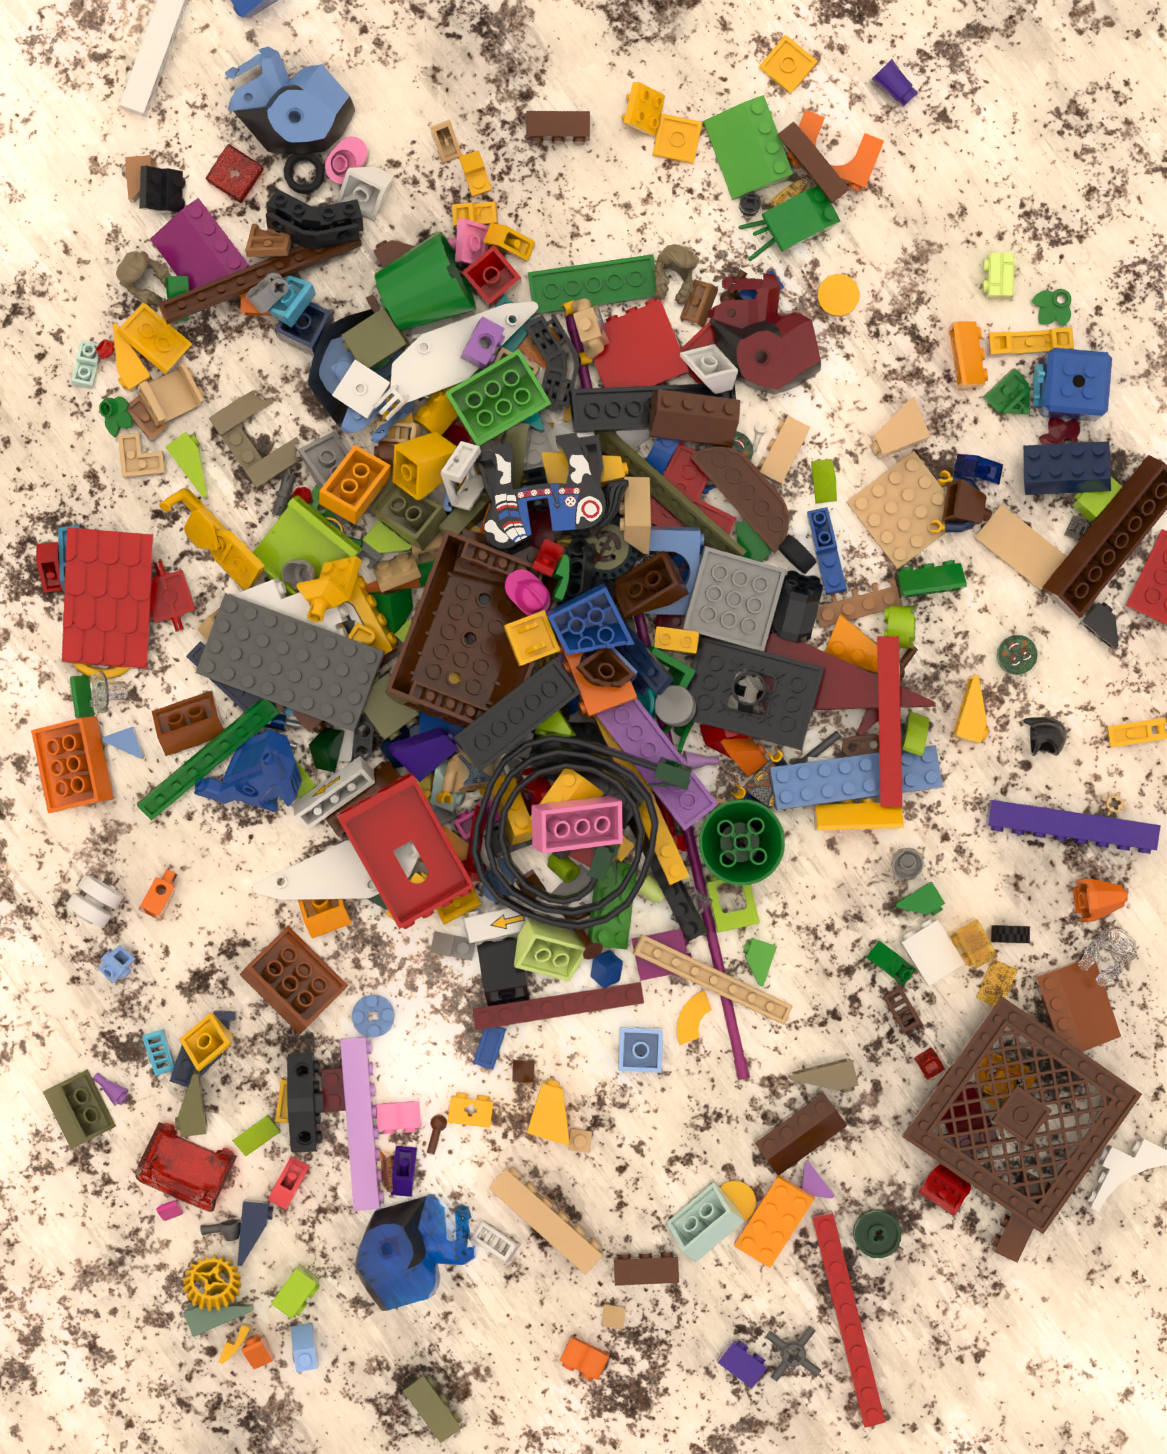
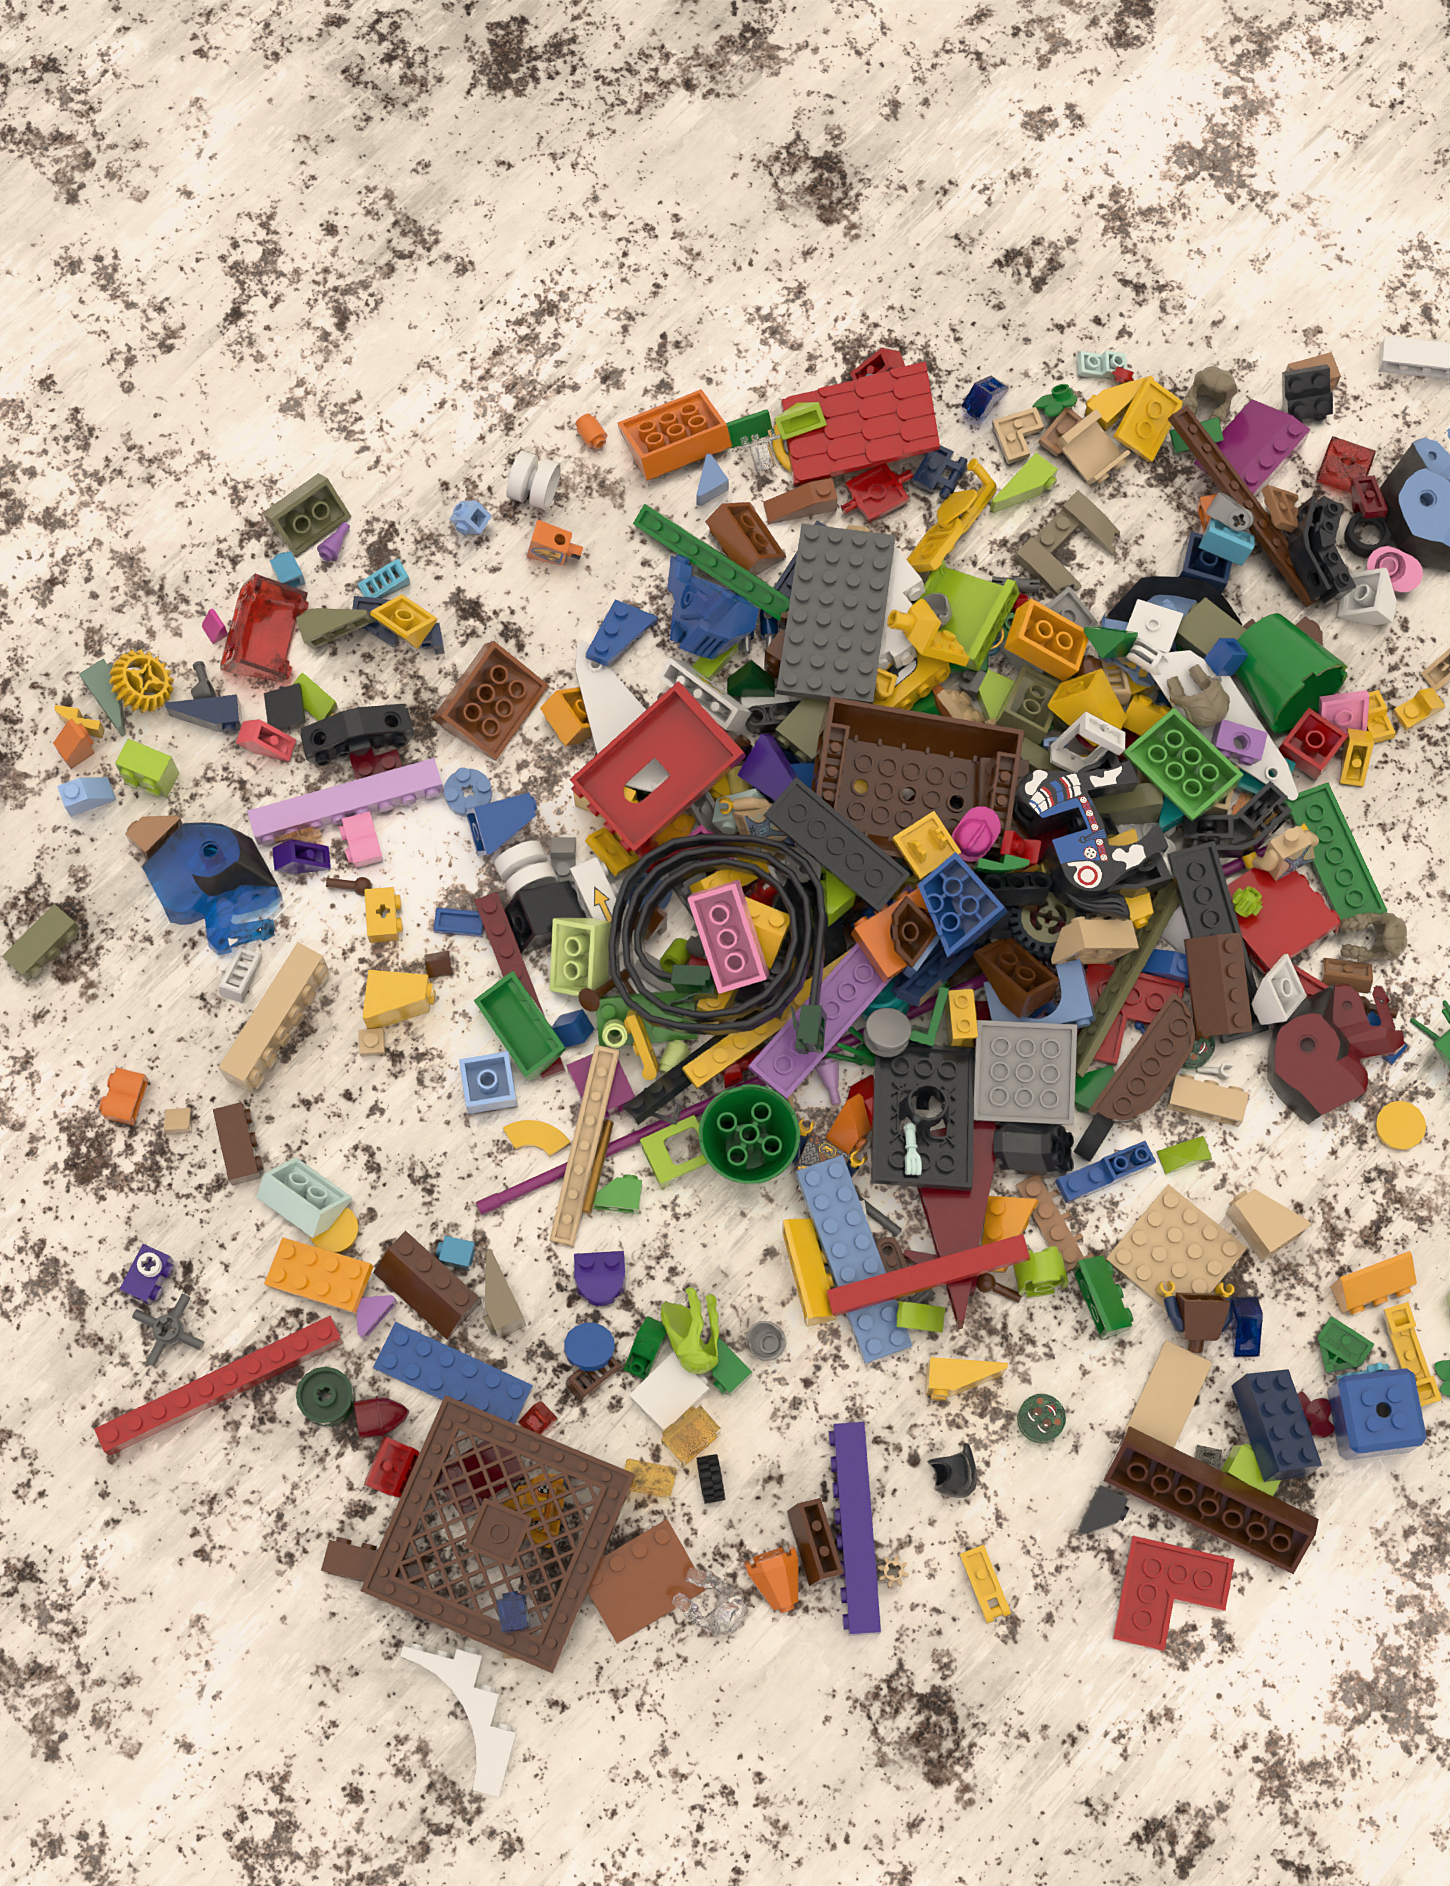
camera: 80 degrees right, 15 degrees down
none -> medium nougat slope [125,815,183,858]
none -> white bush [137,1252,162,1277]
none -> black piece [264,683,306,730]
none -> dark azure brick [269,551,306,593]
none -> dark red helmet [354,1396,409,1439]
none -> blue plate [373,1322,533,1424]
none -> dark azure brick [436,1236,476,1271]
none -> blue slope [465,792,537,856]
none -> green slope [474,971,566,1081]
none -> white wheel [494,840,558,900]
none -> clear blue brick [496,1591,531,1633]
none -> blue tile [564,1323,615,1371]
none -> dark purple slope [574,1251,626,1306]
none -> orange brick [575,413,608,449]
none -> pearl gold bar [582,1120,614,1214]
none -> blue wing [585,599,658,667]
none -> yellowish green brick [602,1019,627,1048]
none -> yellow plate [624,1010,659,1080]
none -> lime hair [660,1287,719,1374]
none -> dark orange slope [763,478,838,524]
none -> lime slope [775,402,827,440]
none -> reddish brown brick [787,1498,844,1586]
none -> light aqua piece [904,1122,922,1175]
none -> dark blue plate [912,445,968,500]
none -> clear blue slope [961,375,1009,419]
none -> green slope [1084,626,1138,659]
none -> dark tan hair [1167,664,1230,729]
none -> blue panel [1204,638,1248,676]
none -> lime gear [1232,886,1263,917]
none -> dark red slope [1351,475,1388,519]

